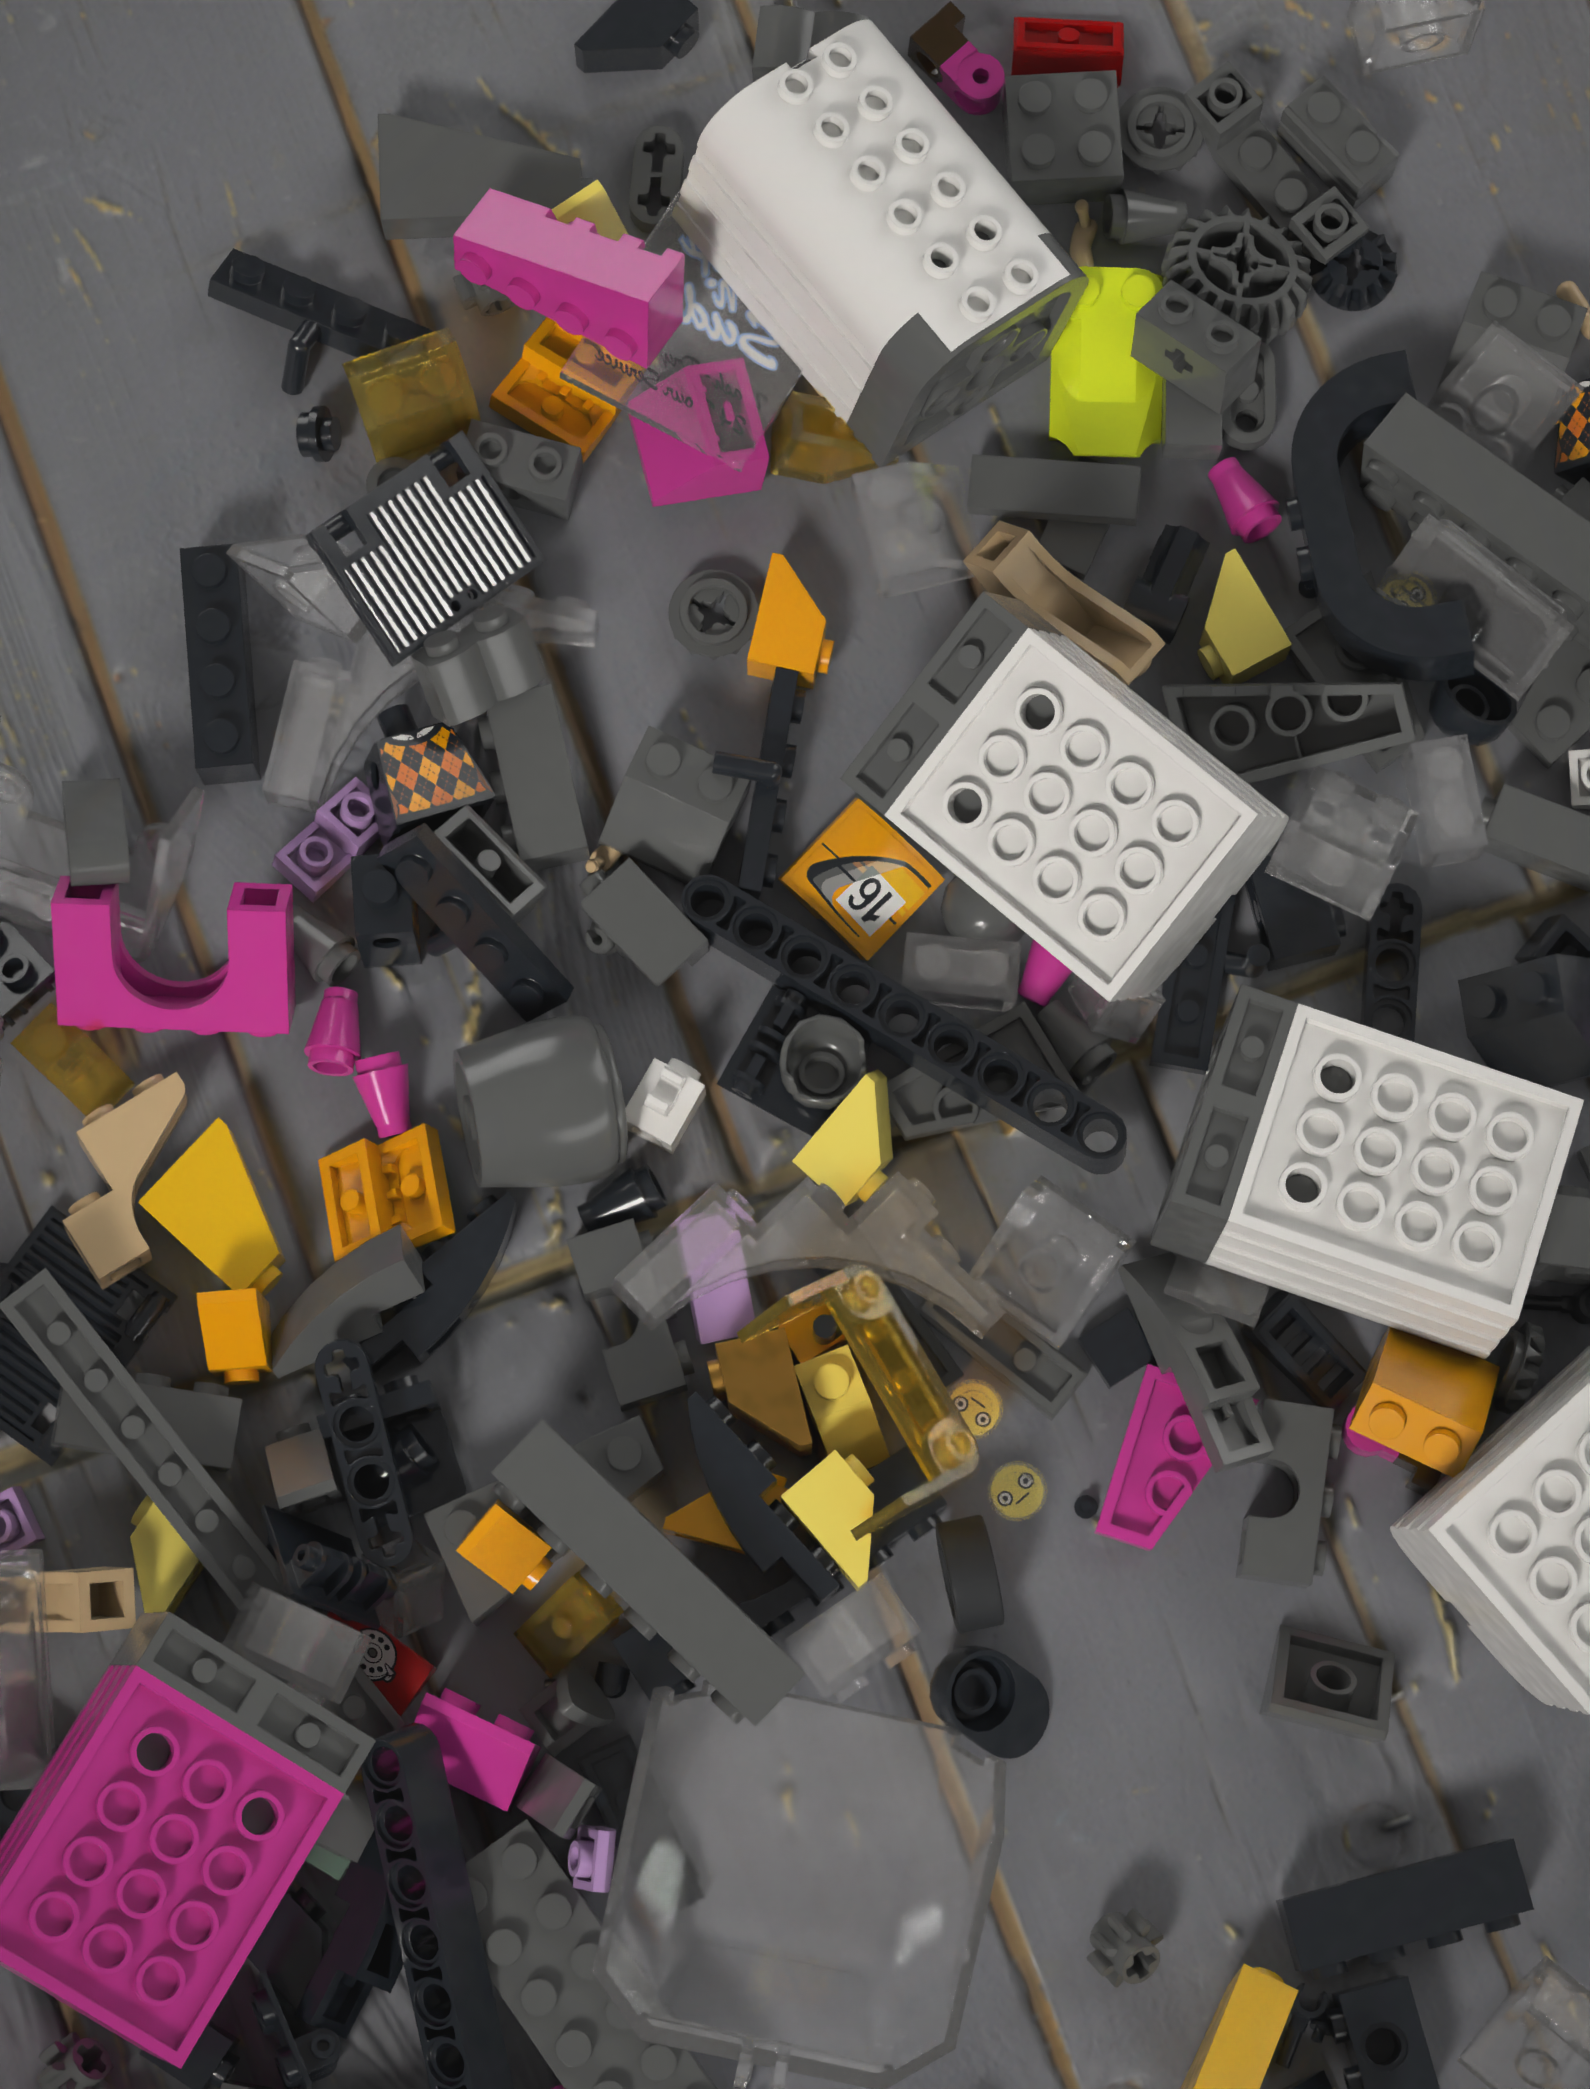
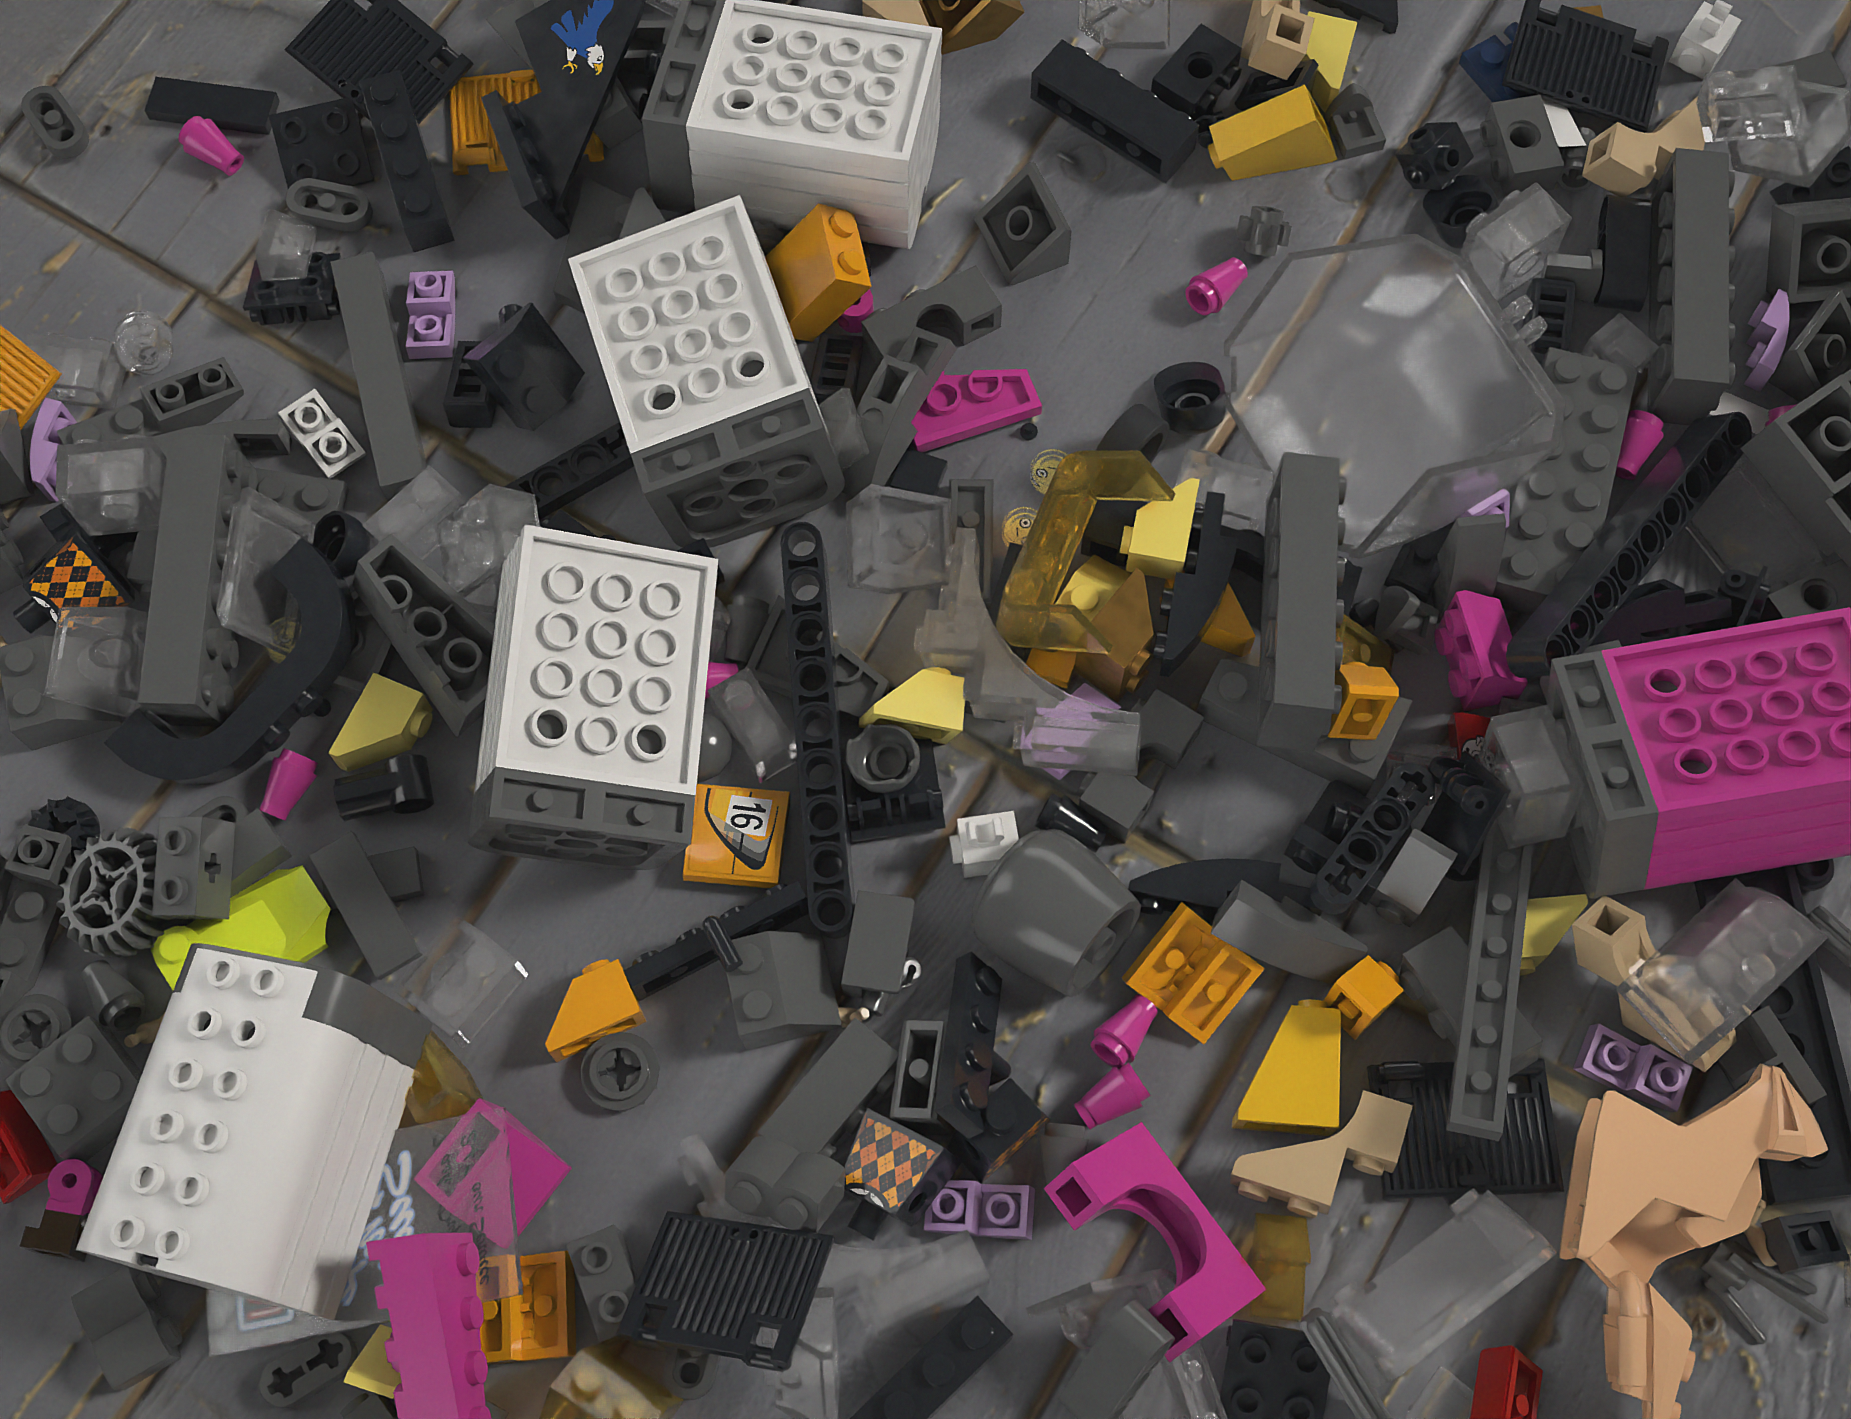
camera: 125 degrees left, 10 degrees down
tan arch [963,520,1166,686] -> none
none -> dark pink cone [1185,257,1248,315]

